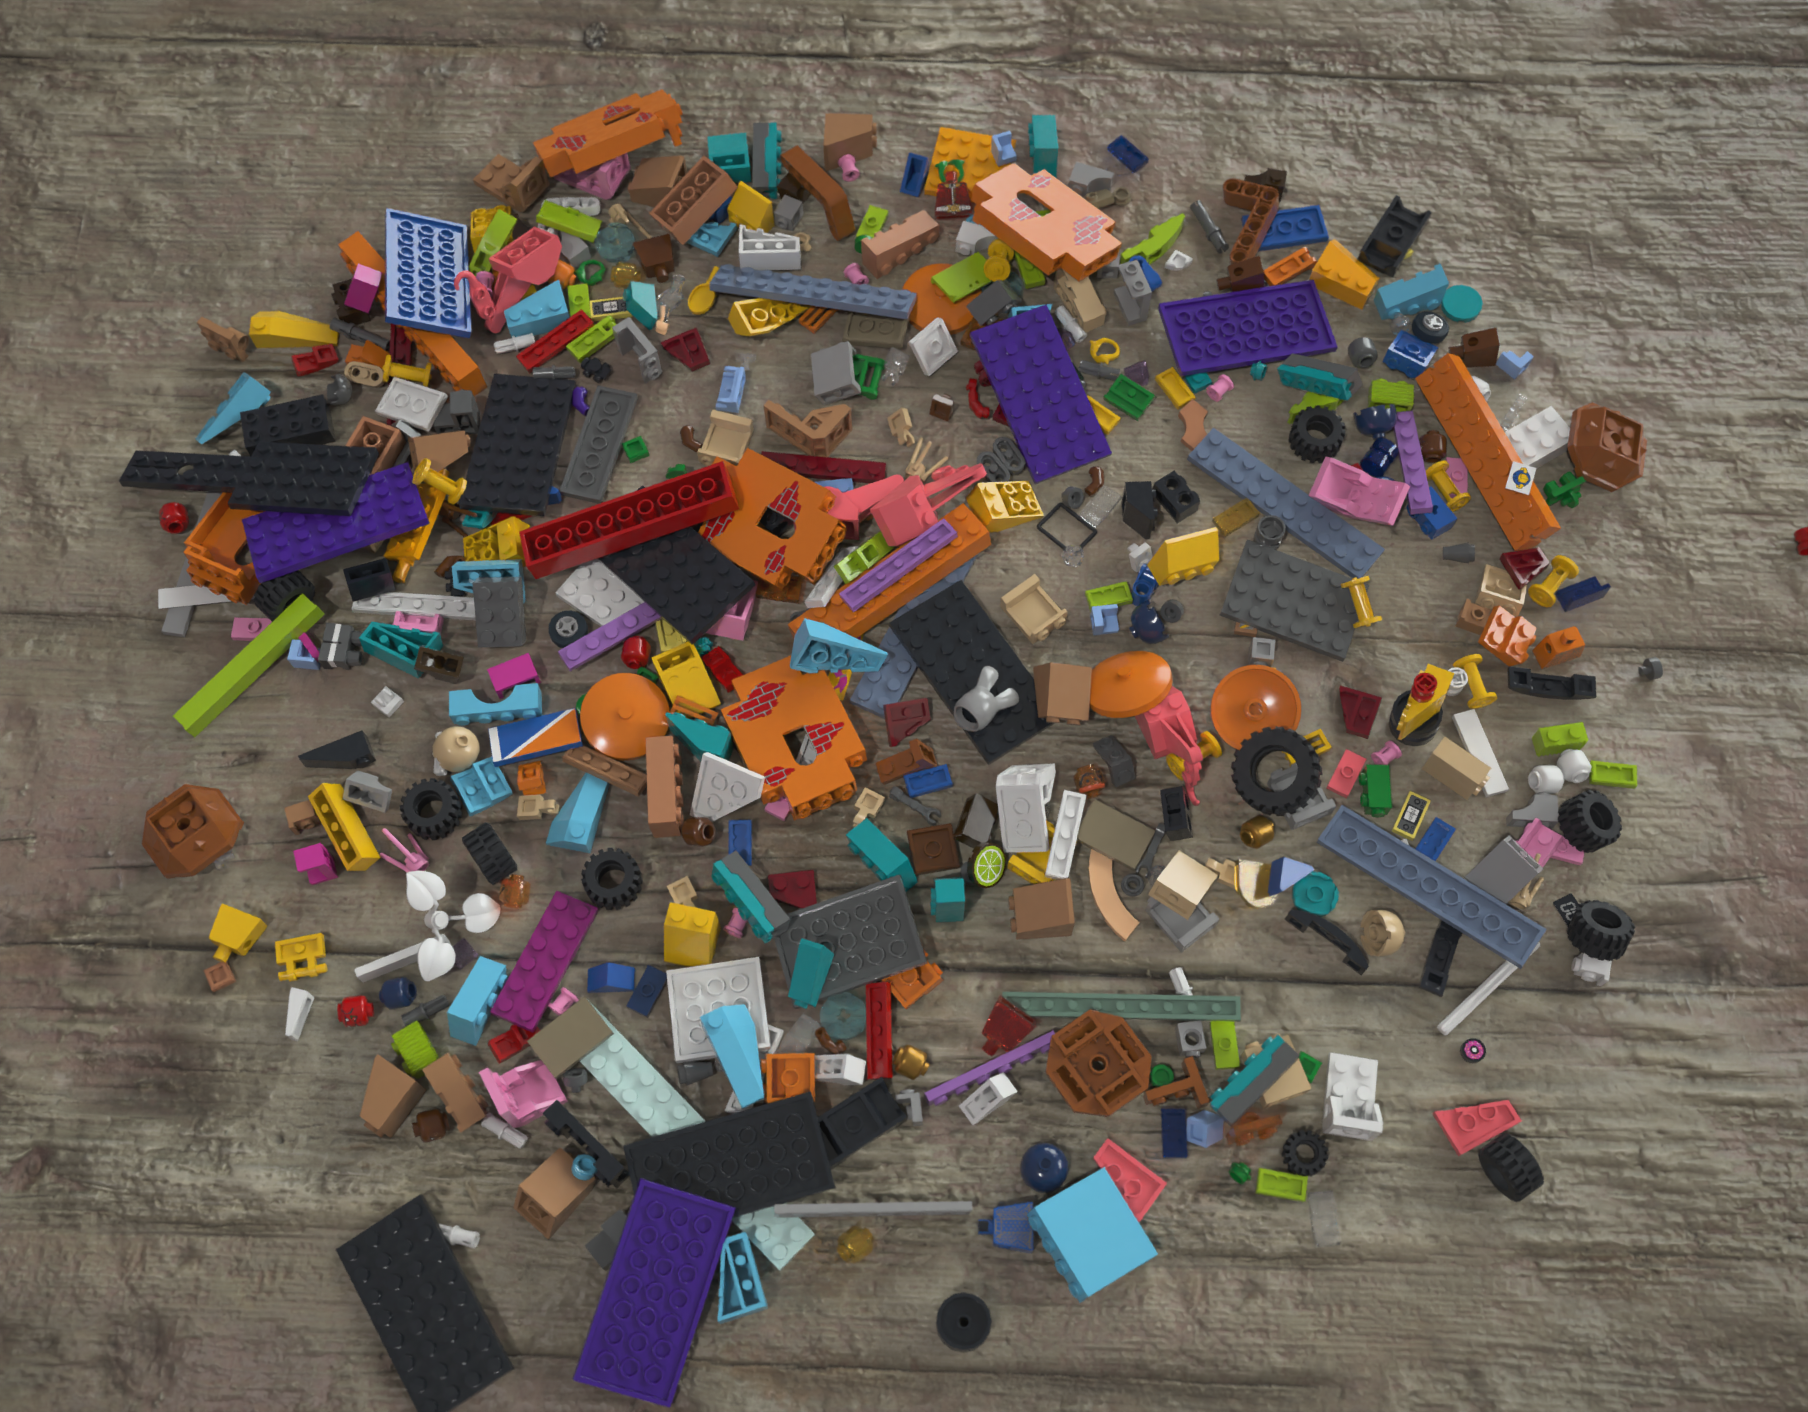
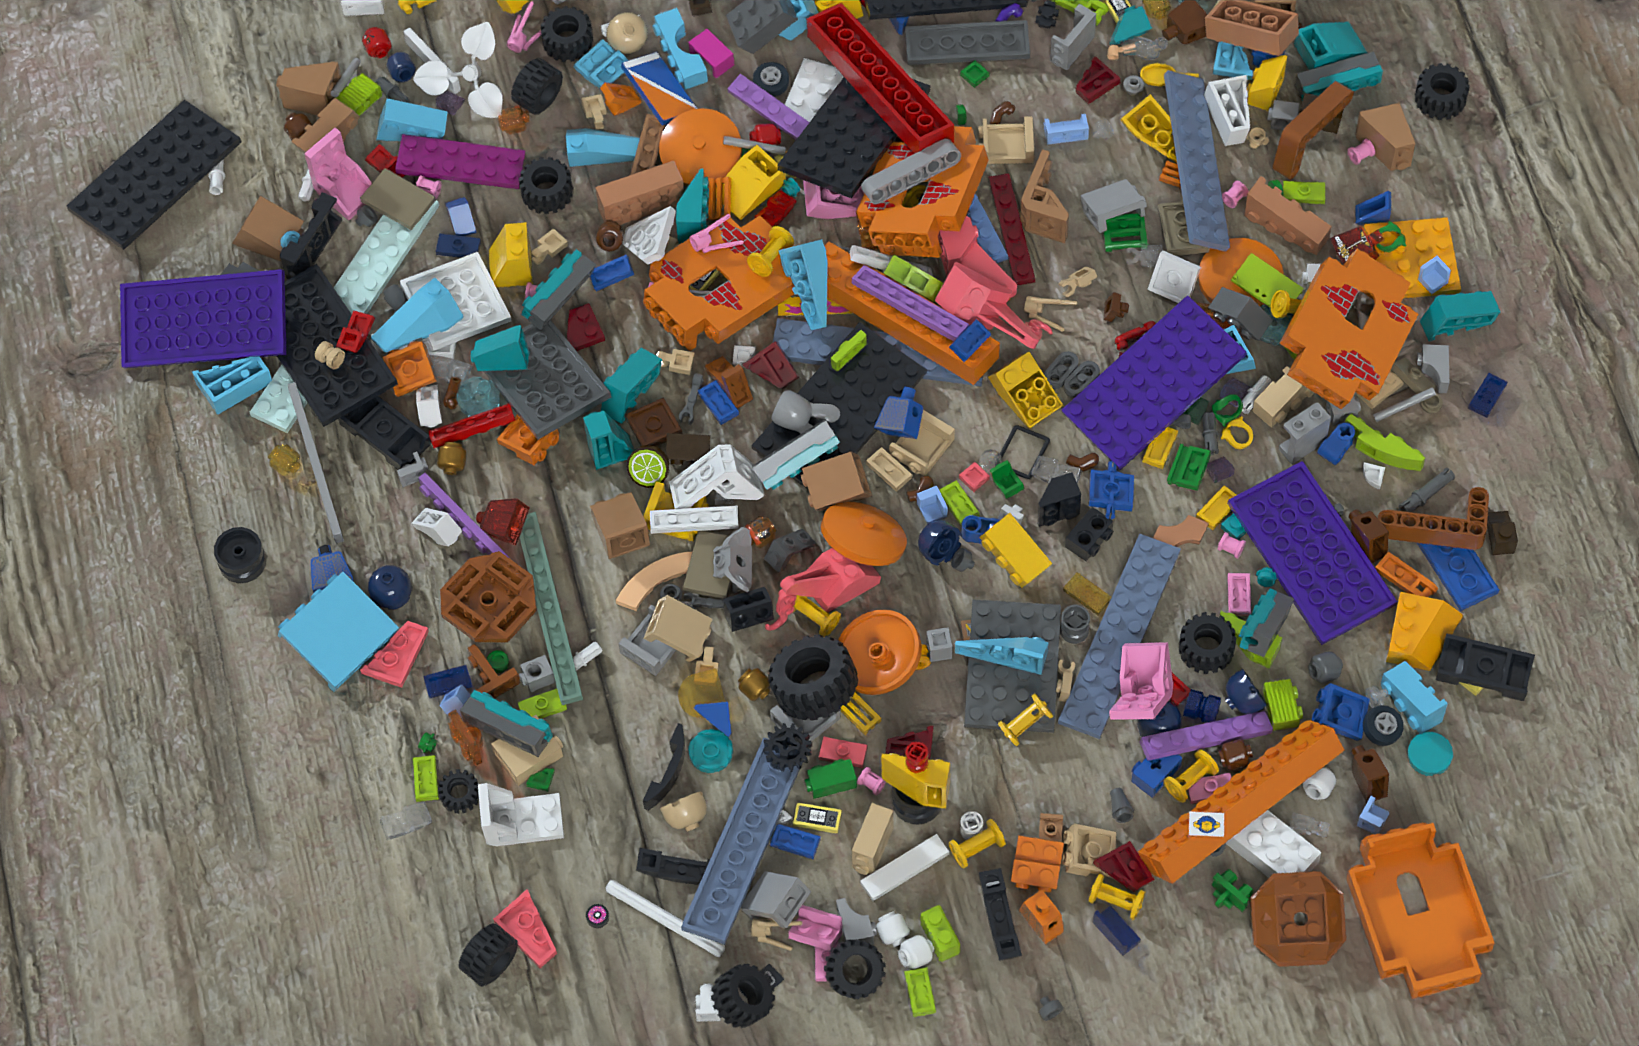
camera: 75 degrees right, 5 degrees down
dark grey tile [1061,486,1084,509] -> none
none -> tan wheel [315,341,345,370]
none -> light grey bar [331,58,361,97]
none -> red slope [336,310,375,353]
none -> bright pink plant [689,214,744,253]
none -> light grey piece [713,527,752,593]
none -> light grey bar [723,136,786,155]
none -> white tile [732,345,756,367]
none -> yellow hose [747,226,795,277]
none -> piece [752,419,840,490]
none -> black gear [763,723,813,772]
none -> lime plate [831,330,867,371]
none -> light grey beam [861,139,961,204]
none -> tan plate [866,447,912,492]
none -> blue torso [874,387,923,439]
none -> reddish brown arm [907,476,934,502]
none -> blue plate [949,319,991,362]
none -> medium azure wedge [955,637,1049,675]
none -> coral tile [959,462,990,492]
none -> green bracket [990,460,1025,499]
none -> tan plate [1056,660,1075,702]
none -> blue plate [1088,461,1134,519]
none -> light grey plate [1123,76,1144,96]
none -> green piece [1212,394,1243,426]
none -> bright pink plate [1227,573,1251,617]
none -> orange panel [1346,823,1495,999]
none -> light grey bar [1373,387,1436,422]
none -> black tyre [1415,63,1470,120]

